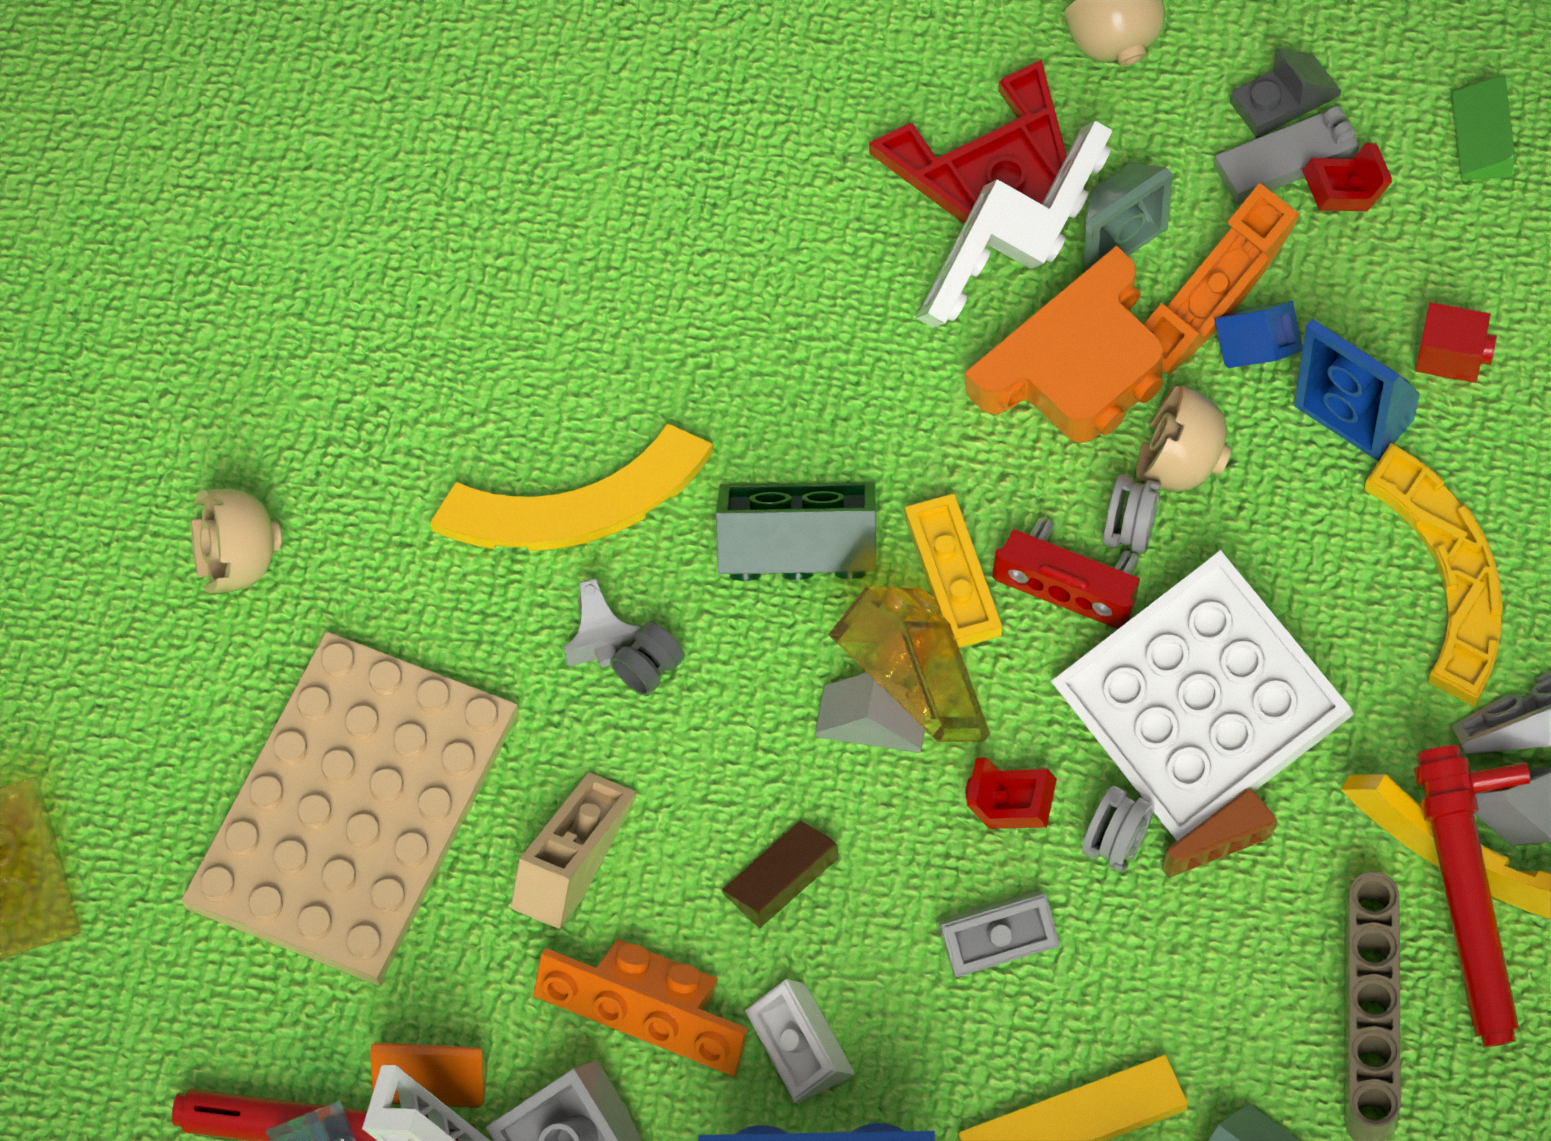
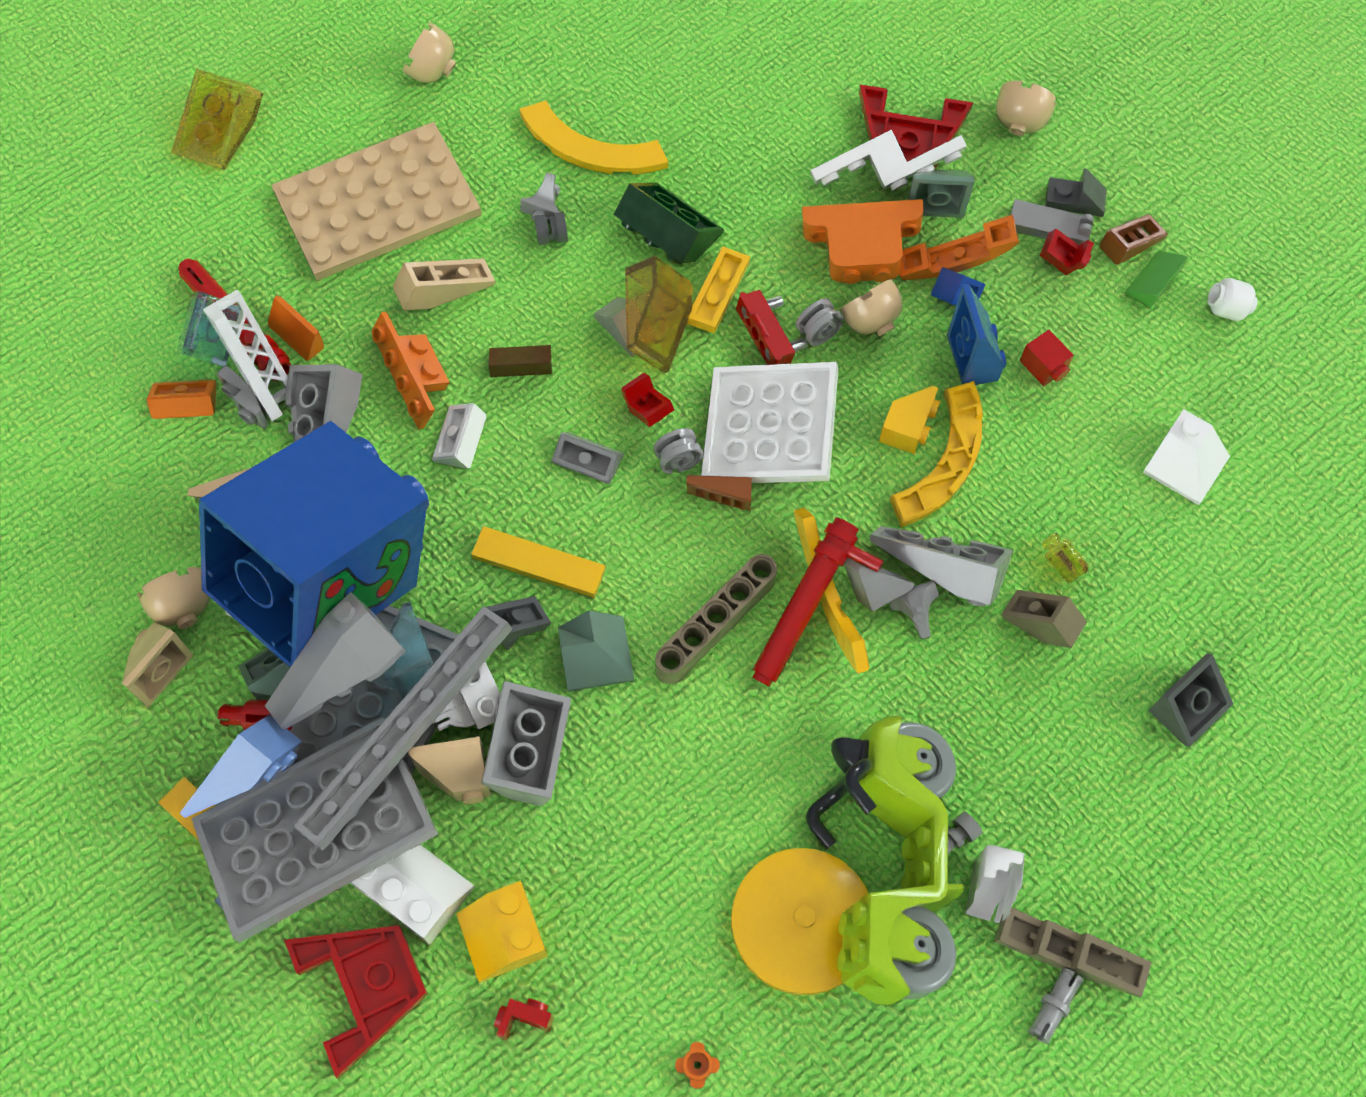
camera: 35 degrees right, 5 degrees up
none -> yellow slope [879,386,940,454]
none -> dark orange slope [1100,214,1168,265]

